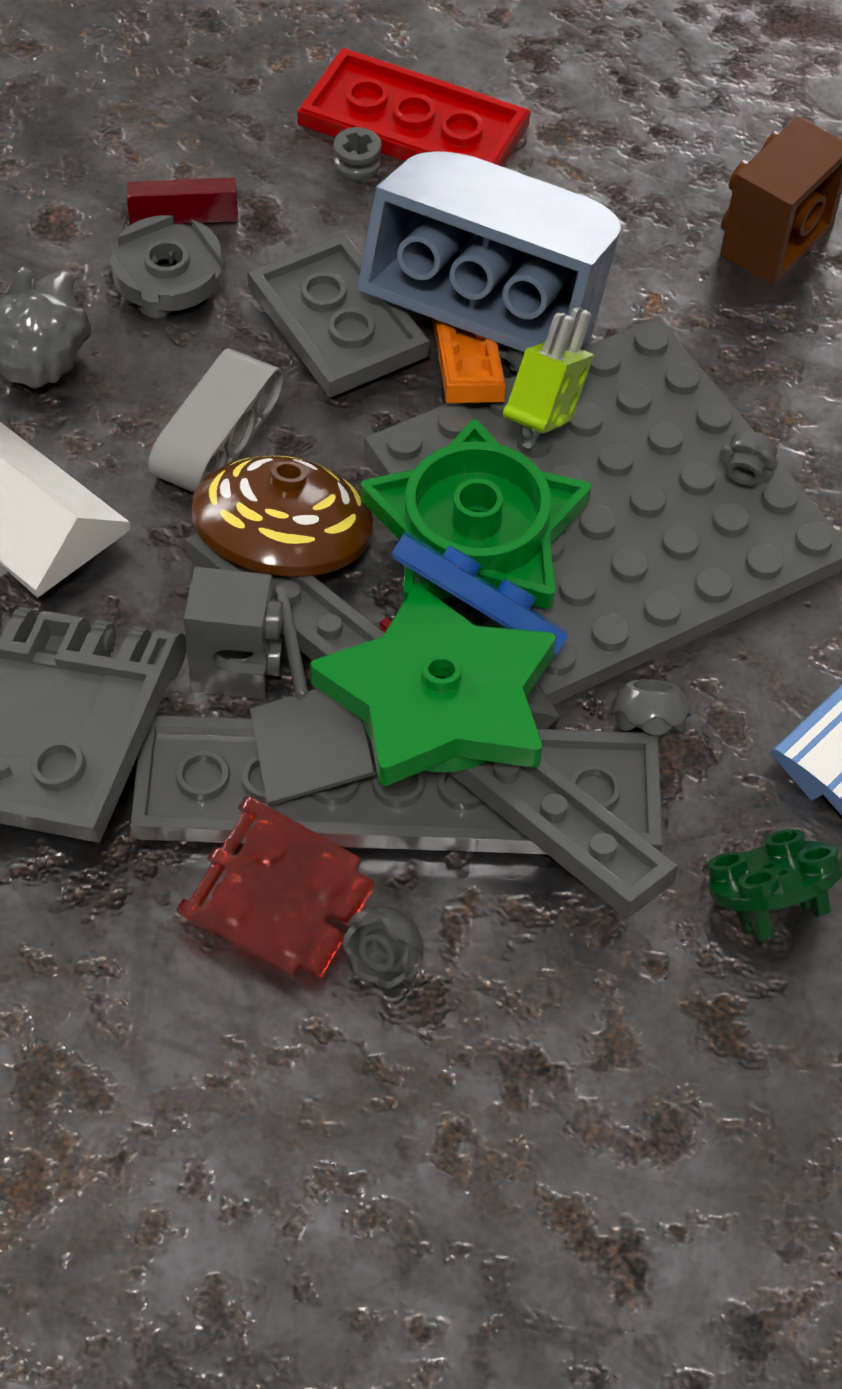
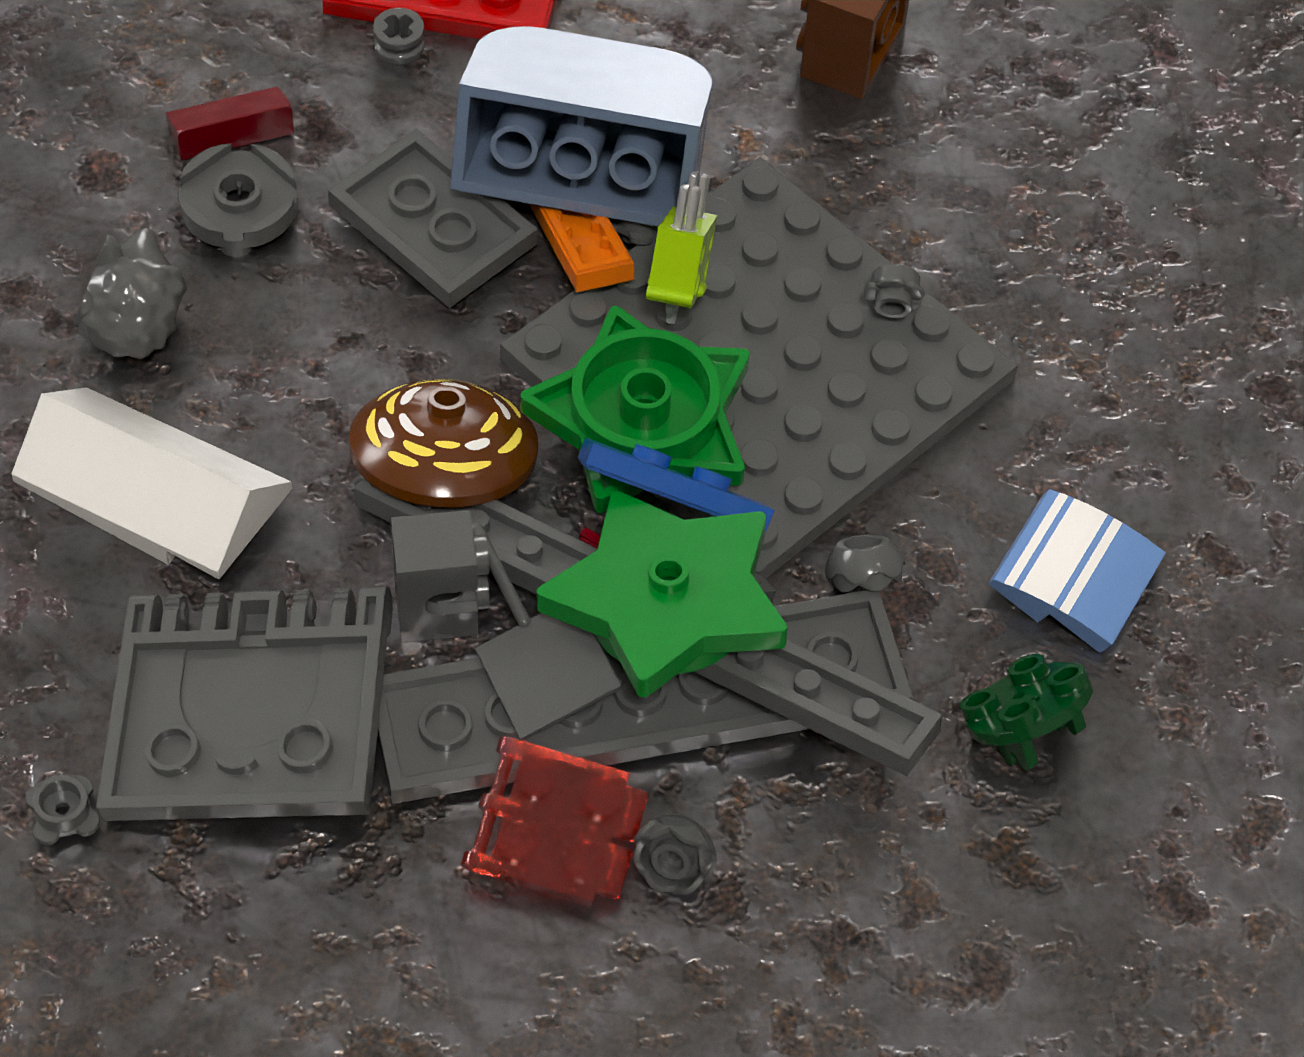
camera: 15 degrees left, 0 degrees up
light grey beam [148,348,284,493] -> none

